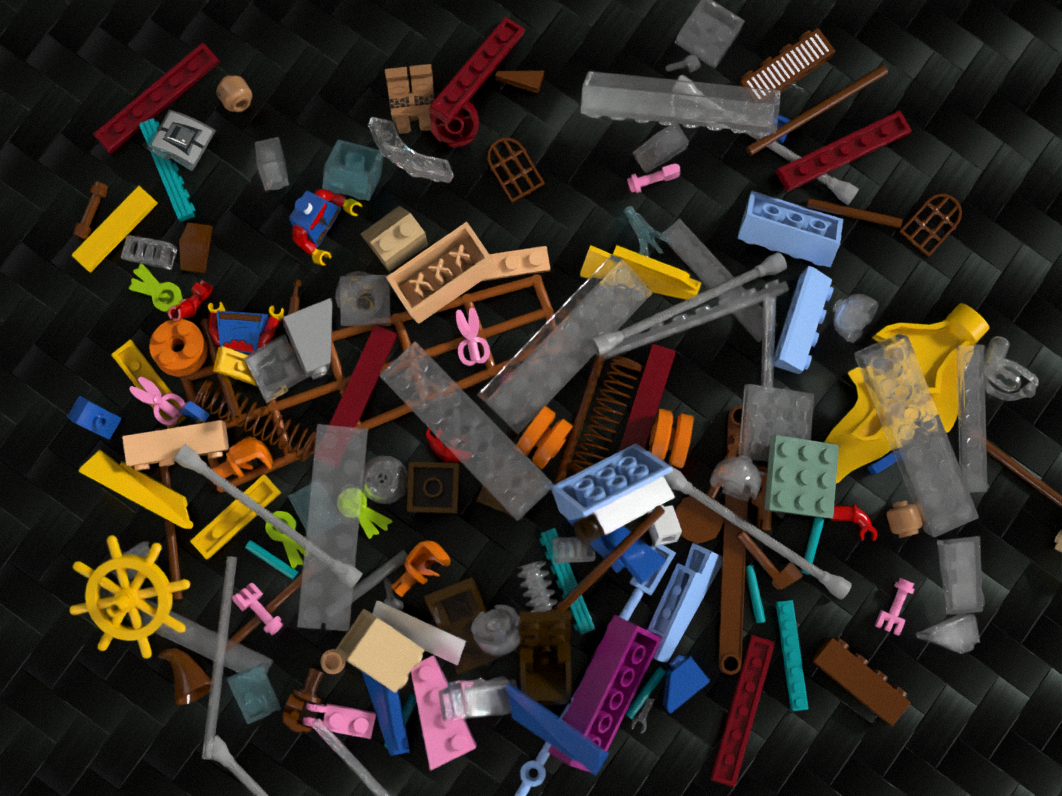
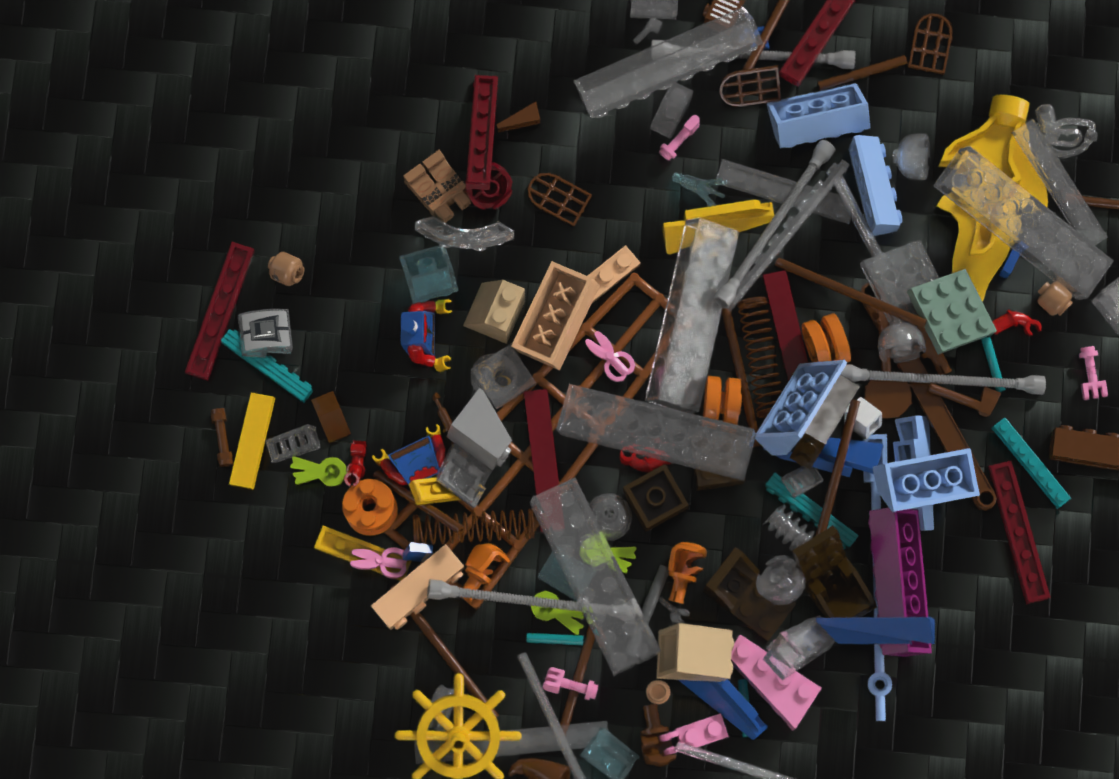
camera: 30 degrees left, 5 degrees down
blue brick [67,396,122,440] -> none
yellow wedge [79,450,193,529] -> none
yellow plate [190,474,281,560] -> none
clear slope [255,137,289,191] -> none
white sticker [373,600,466,665] -> none
teal piece [626,666,666,719] -> none
clear hand [632,698,654,733] -> none
blue slope [663,654,710,713] -> none
teal piece [745,565,766,623] -> none
none -> reddish brown window [719,66,781,106]
none -> reddish brown piece [775,258,927,328]
none -> light blue slope [873,448,980,512]

